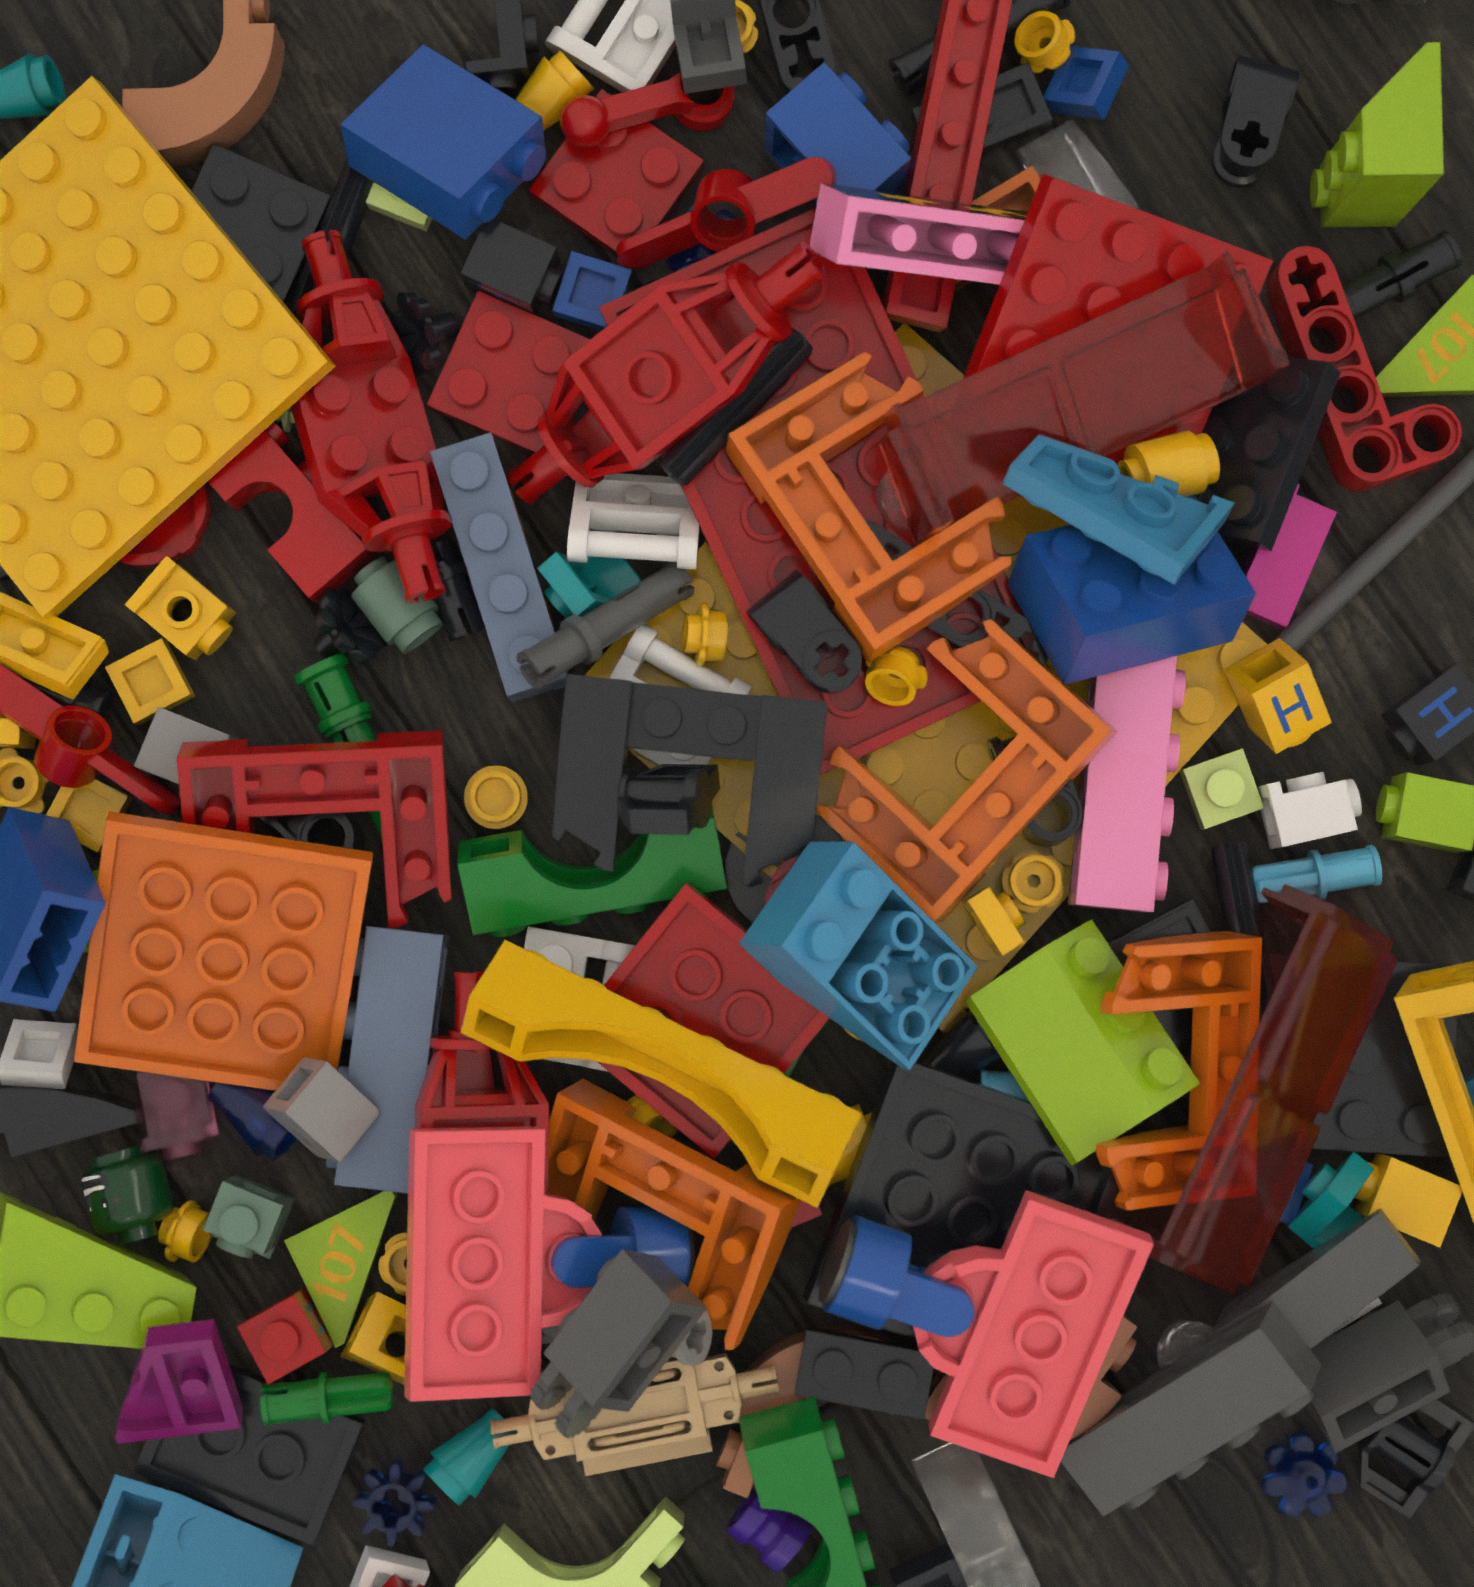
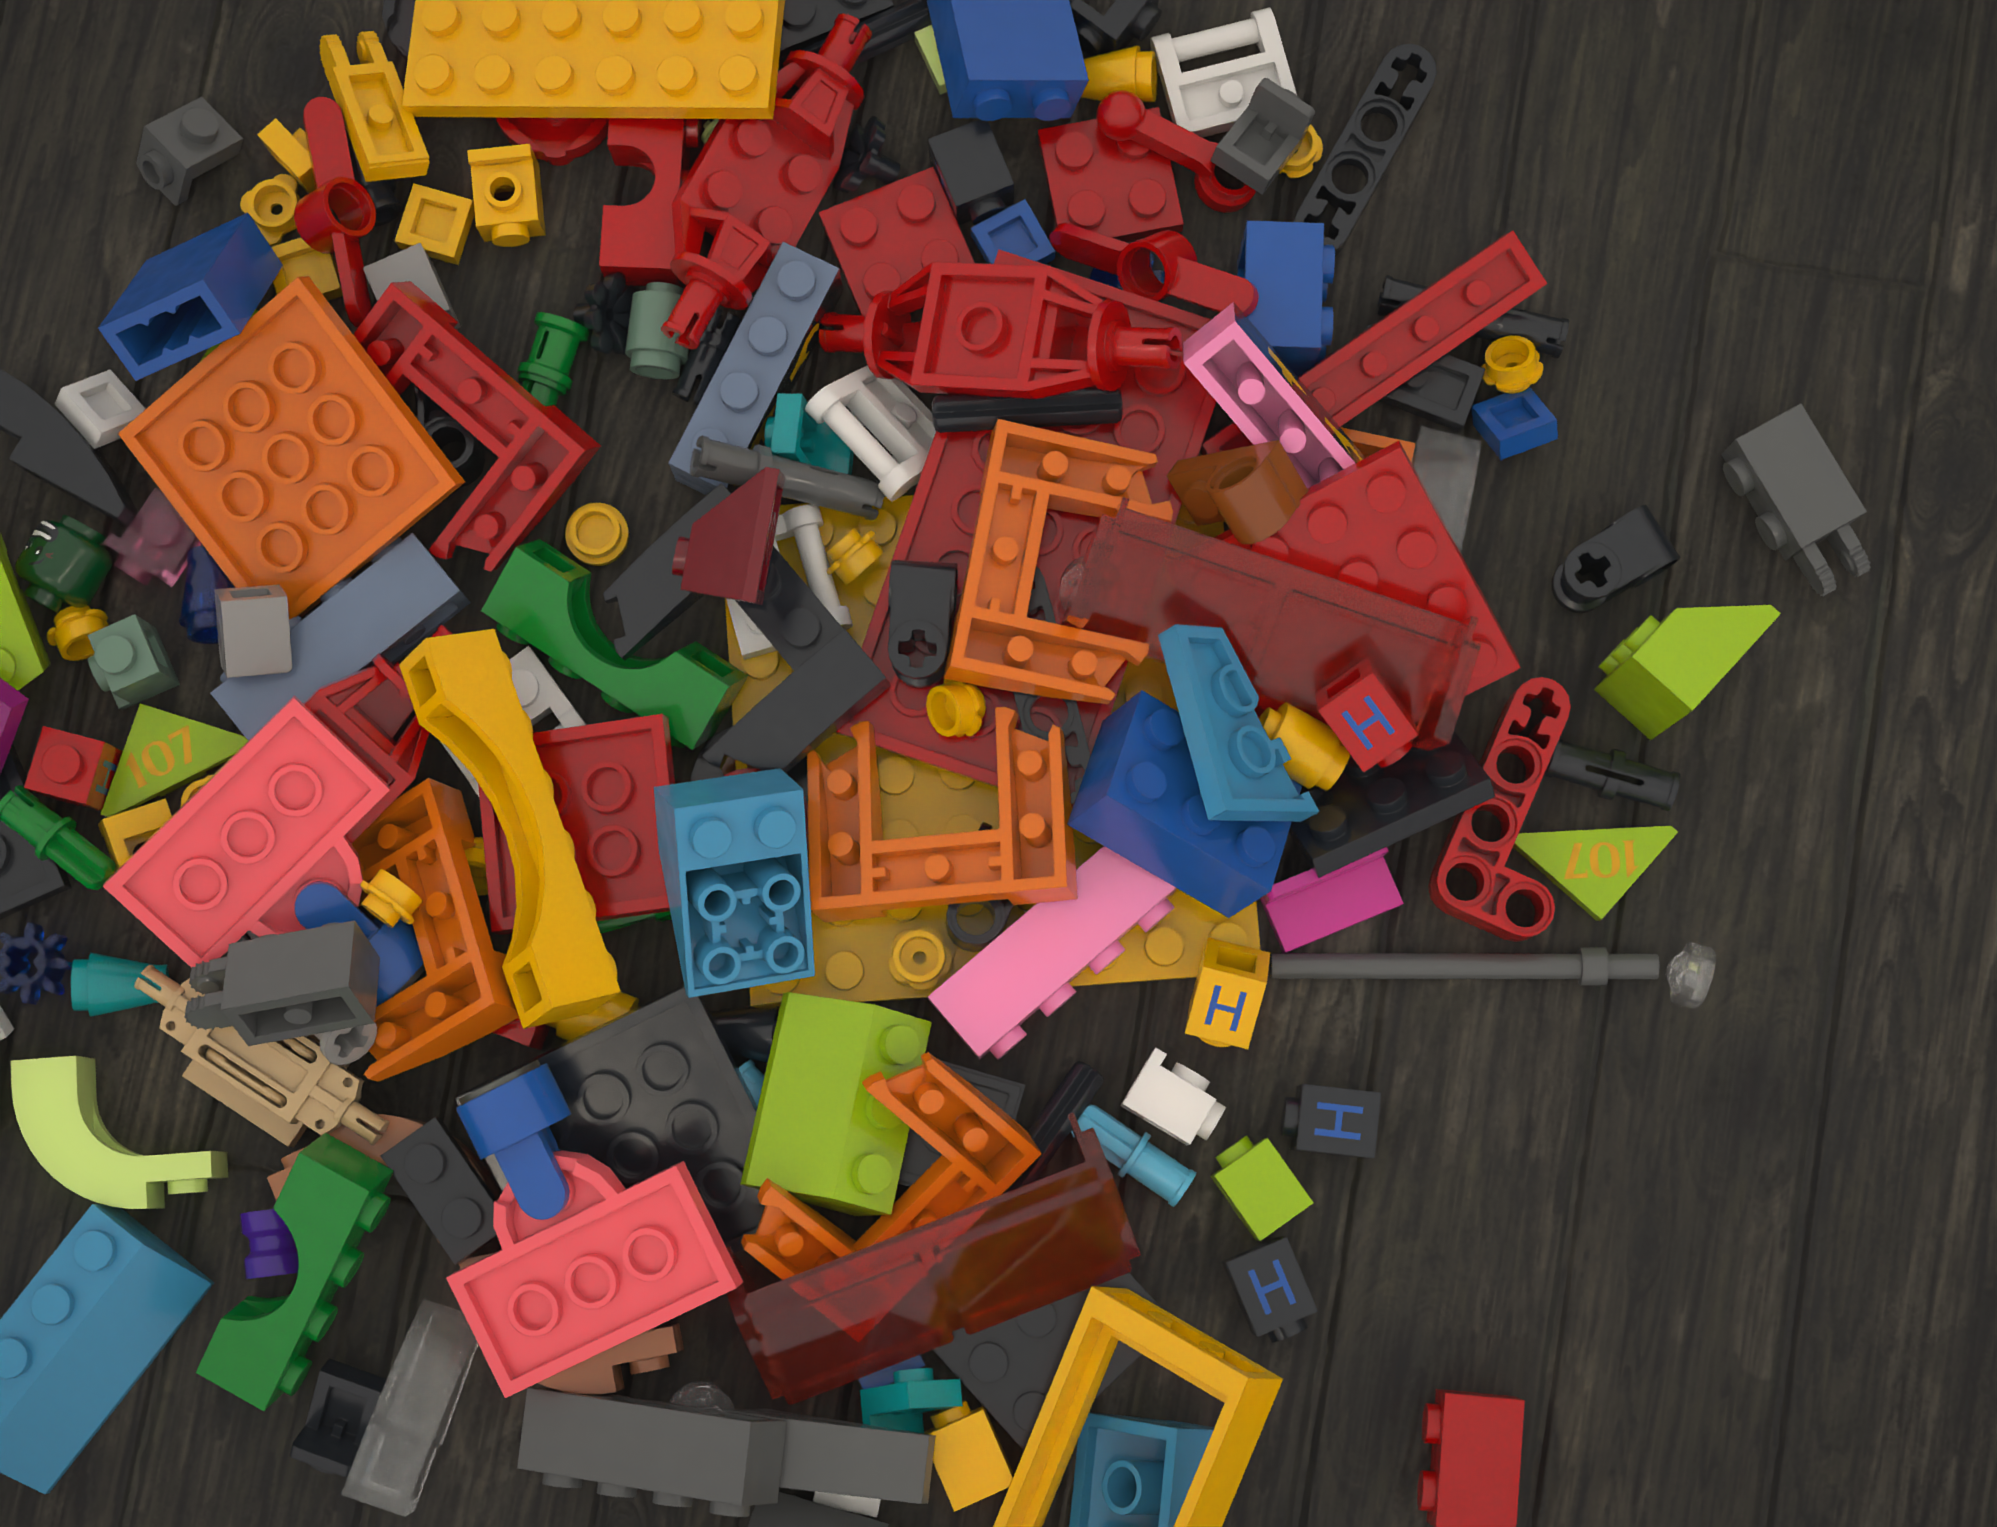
camera: 45 degrees right, 5 degrees down
black piece [617,764,720,835] -> none
yellow plate [962,887,1025,956] -> none
yellowish green plate [1179,748,1264,830] -> none
none -> yellow plate [360,869,423,928]
none -> dark red slope [672,467,786,605]
none -> dark orange plate [1166,440,1309,544]
none -> red brick [1314,657,1418,772]

